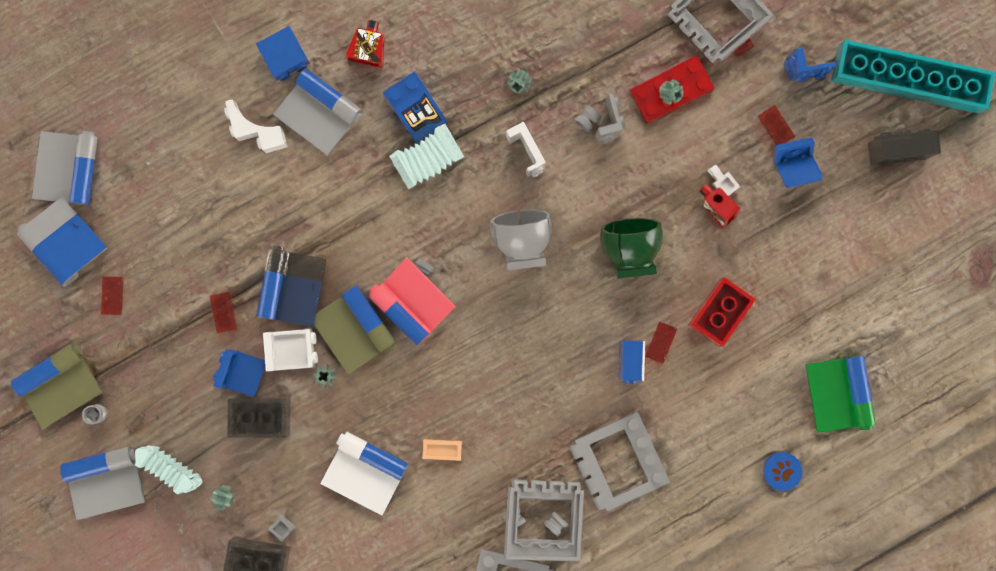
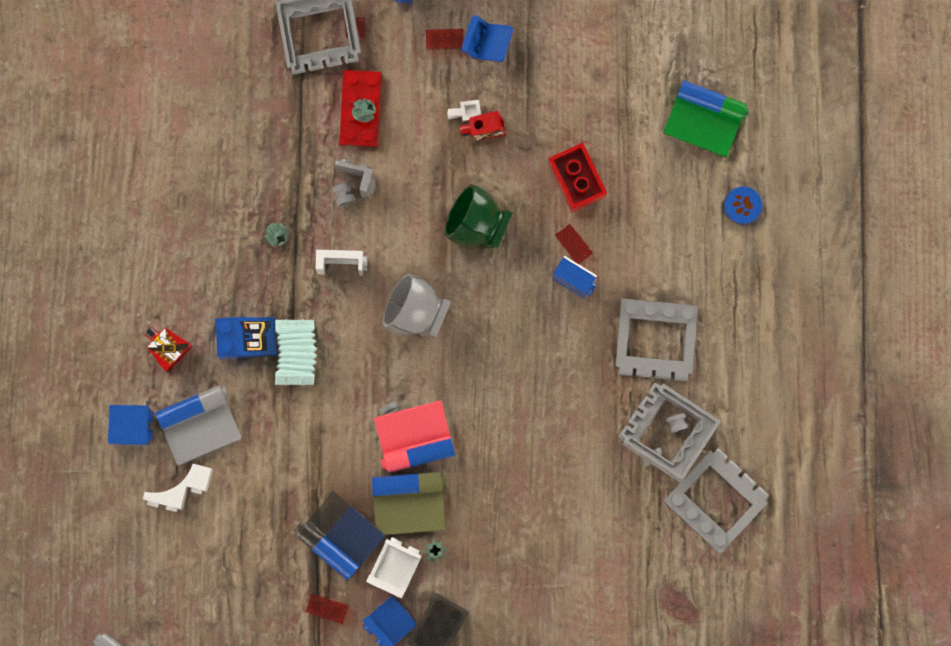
camera: 65 degrees left, 5 degrees down
white door [320,432,409,515] -> none
light nougat tile [422,439,462,461] -> none

